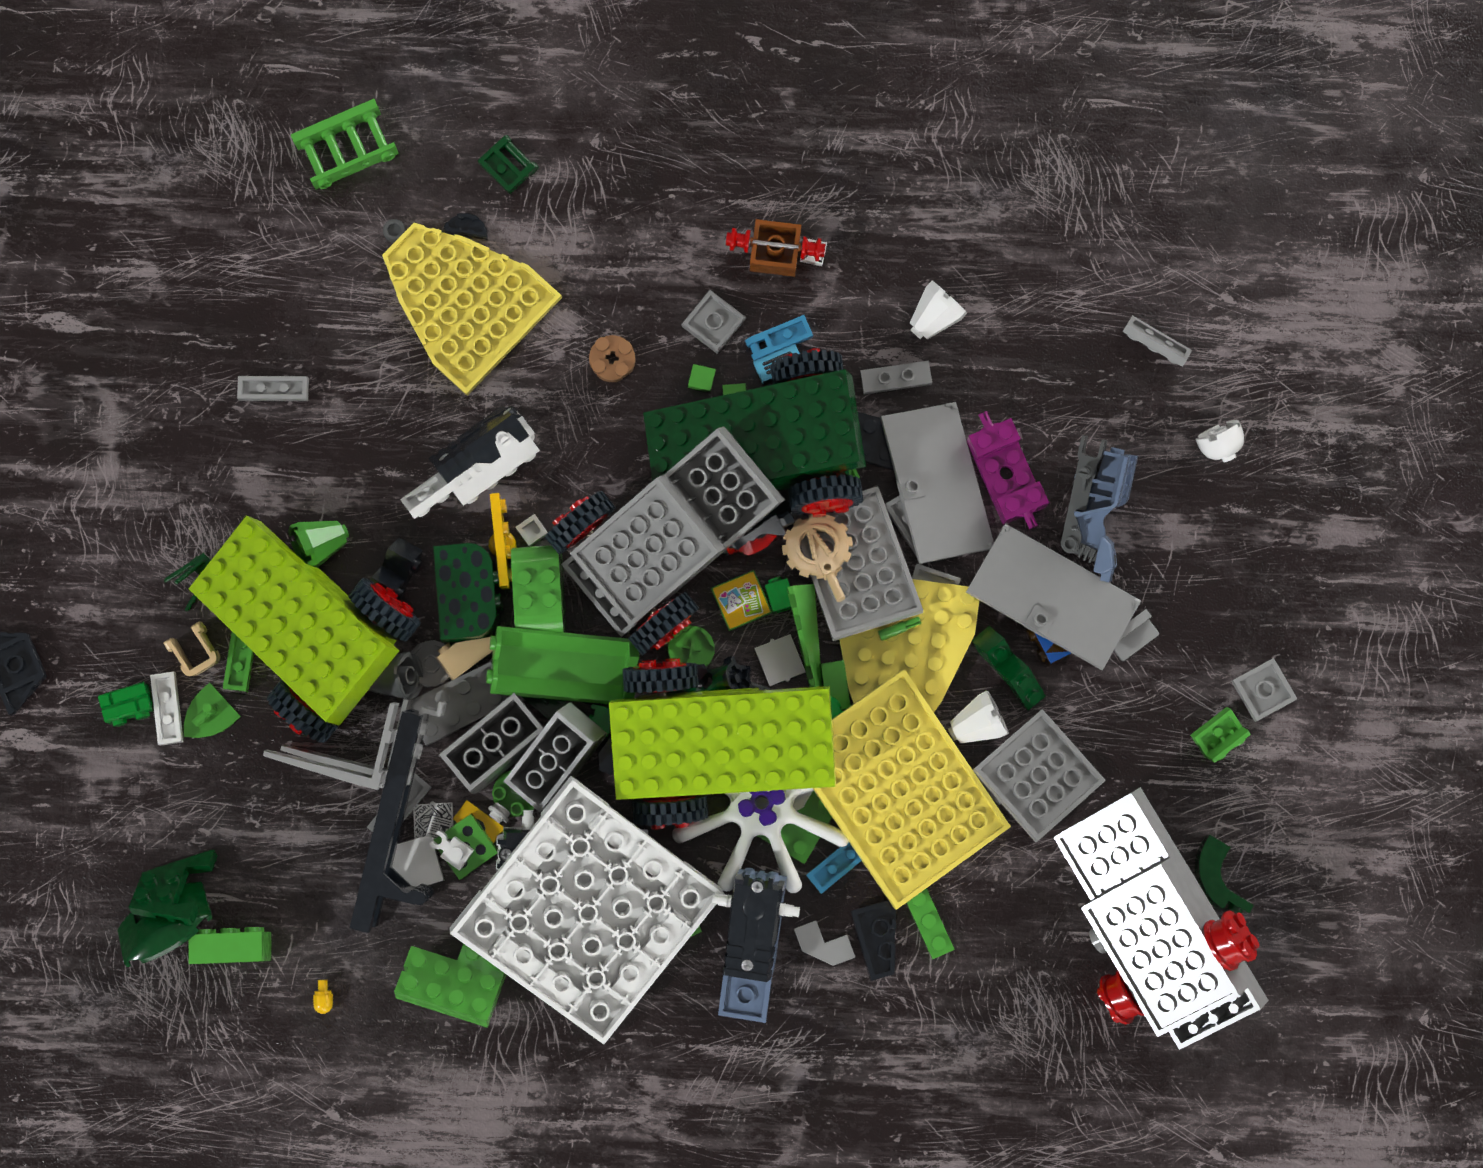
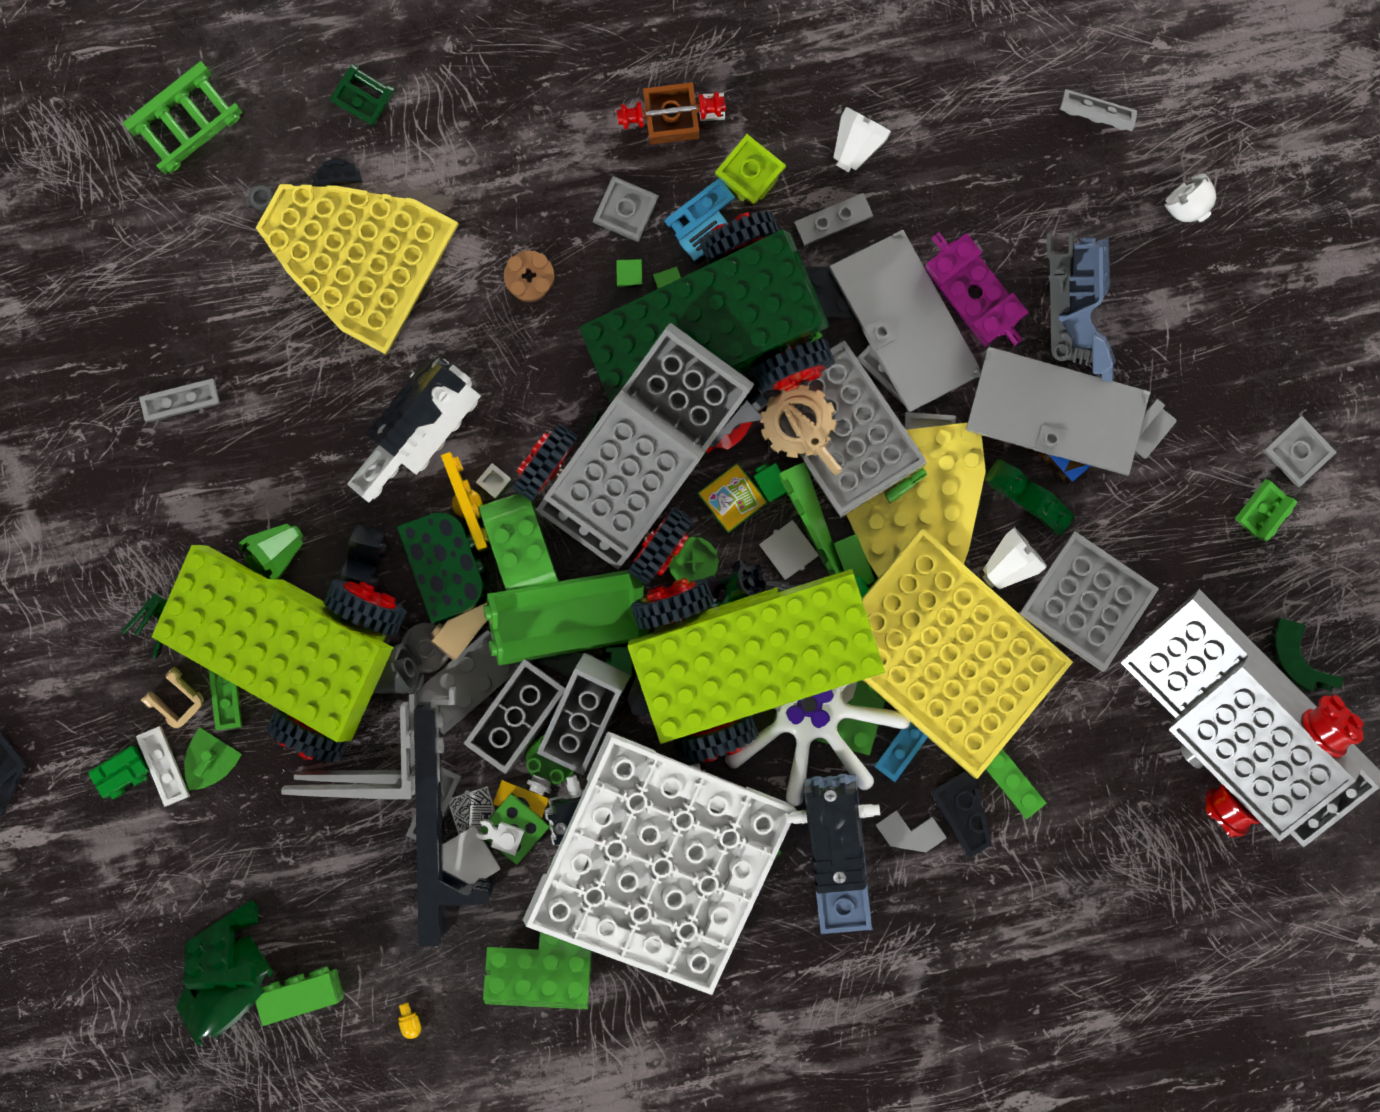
camera: 10 degrees left, 5 degrees up
none -> lime panel [715,134,786,206]

